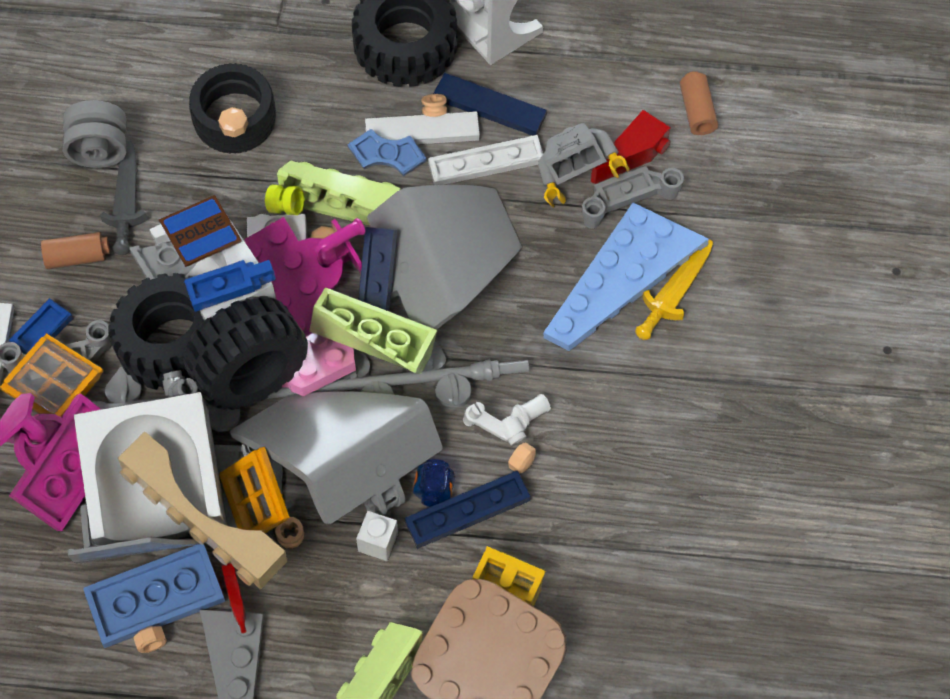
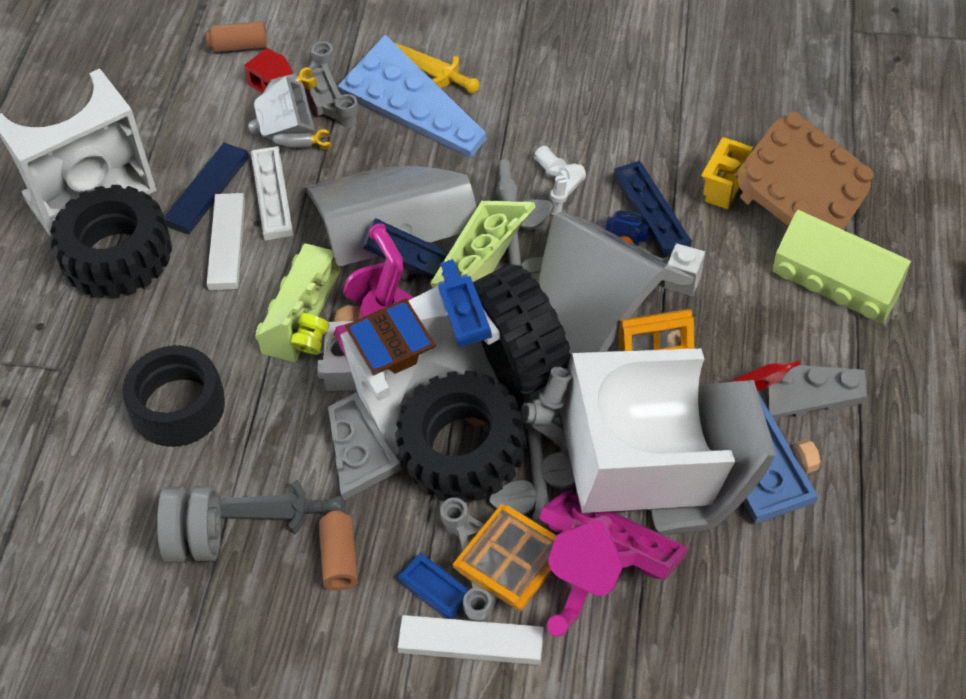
camera: 85 degrees left, 10 degrees down
tan arch [118,431,287,589] -> none
light nougat tile [218,107,248,137] -> none
medium blue tile [348,129,427,176] -> none
light nougat bush [421,94,447,117] -> none
light nougat tile [508,442,536,474] -> none

